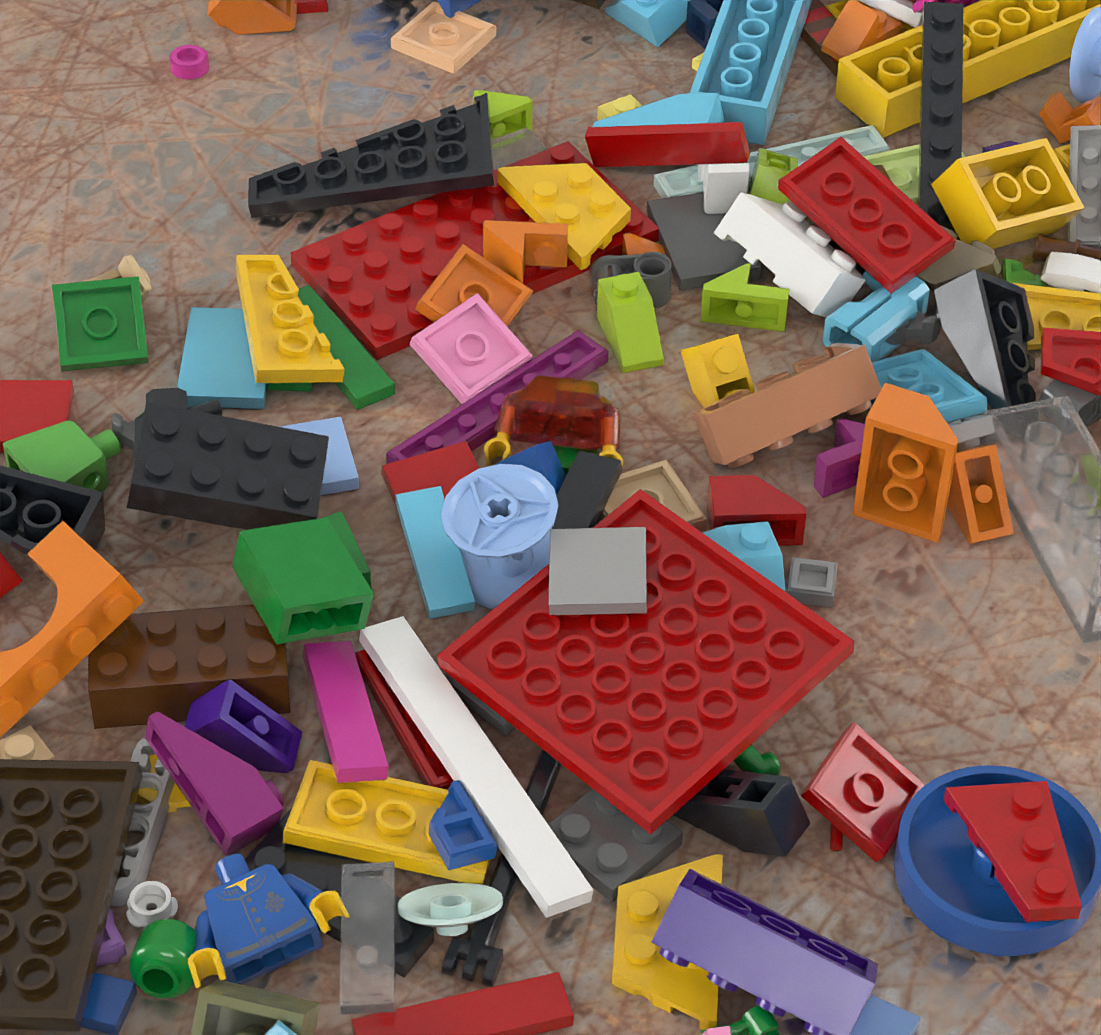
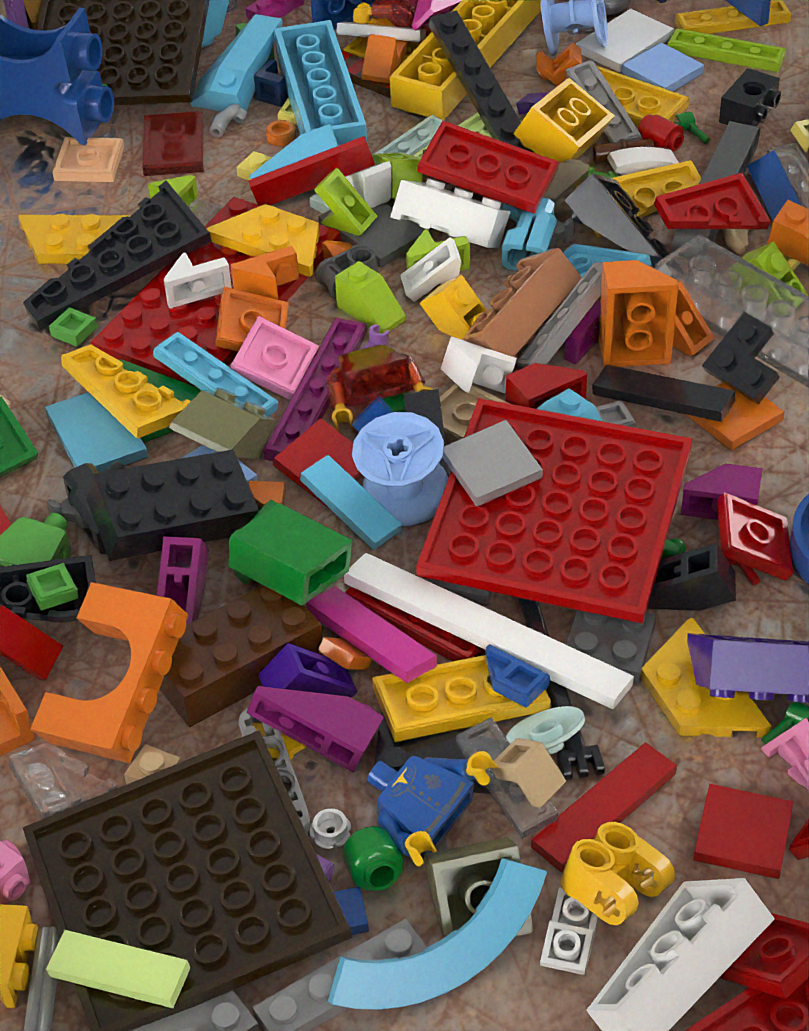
camera: 25 degrees left, 0 degrees up
none -> yellow wing [18,214,131,264]
none -> bright green tile [26,563,78,611]
none -> bright green plate [49,307,98,347]
none -> clear red tile [142,111,204,176]
none -> medium azure tile [154,332,278,416]
none -> magenta slope [157,536,209,625]
none -> white slope [164,253,232,308]
none -> olive slope [169,388,276,459]
none -> light grey arm [209,104,247,138]
none -> orange tile [249,481,286,508]
none -> orange tile [266,120,296,146]
none -> lime slope [314,168,378,236]
none -> orange tile [318,637,372,670]
none -> medium lavender hand [351,325,389,365]
none -> white slope [400,237,461,302]
none -> white slope [441,336,517,393]
none -> tan panel [491,738,566,808]
none -> light grey tile [515,262,603,370]
none -> black tile [592,365,736,422]
none -> magenta slope [681,463,763,520]
none -> orange tile [686,382,784,451]
none -> black plate [702,312,780,405]

